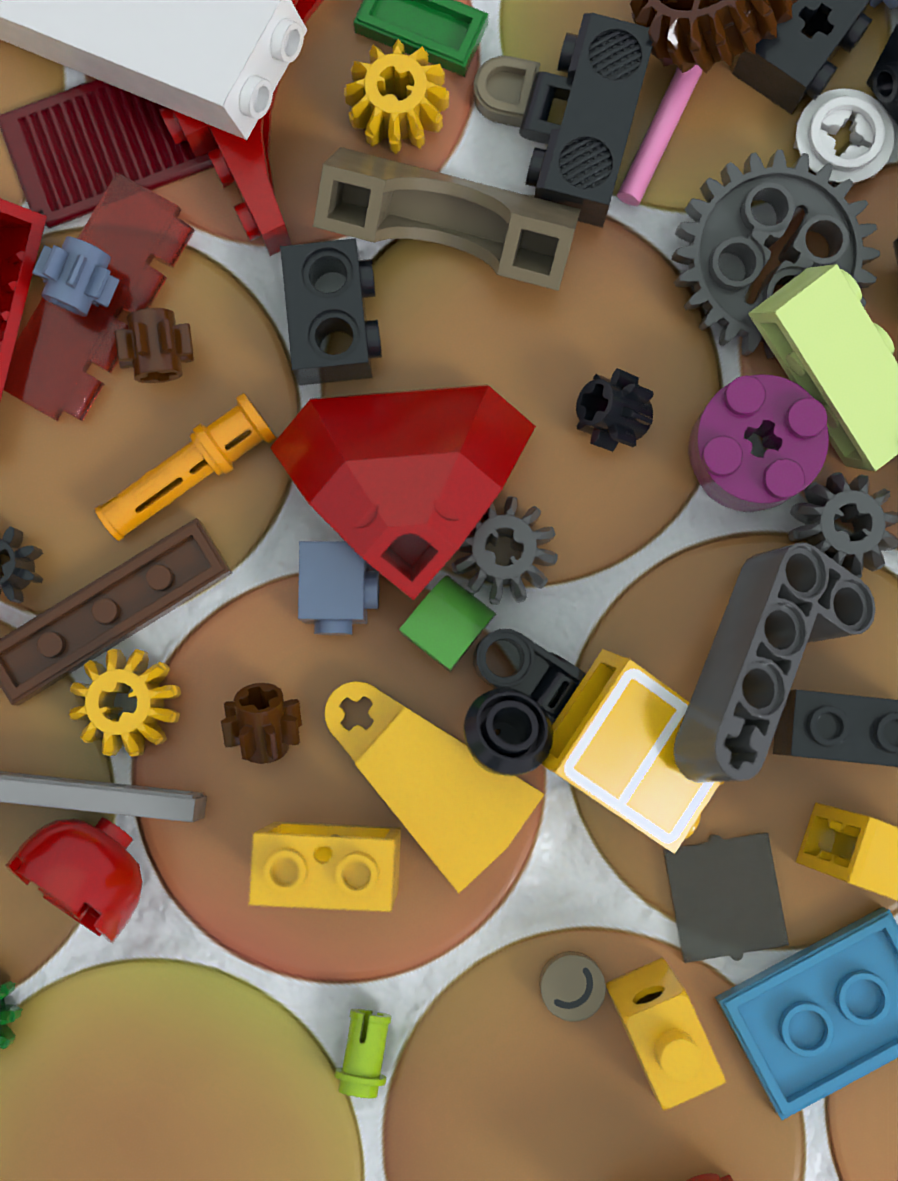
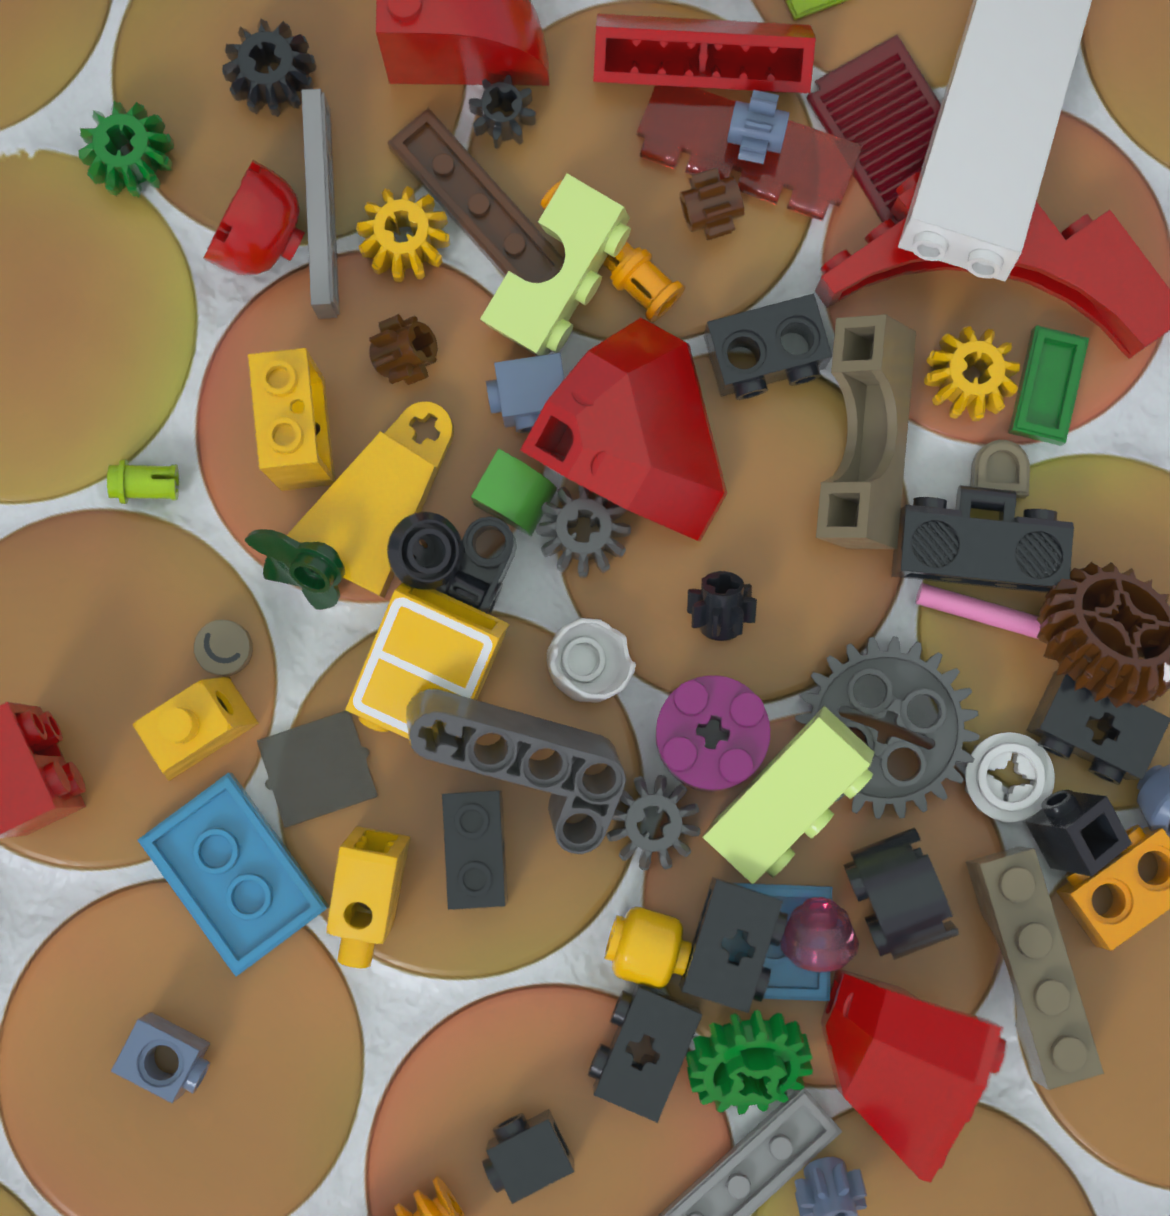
camera: 75 degrees right, 0 degrees up
none -> dark green plate [245,529,345,610]
none -> yellowish green arch [480,173,631,356]
none -> white hair [547,618,636,703]

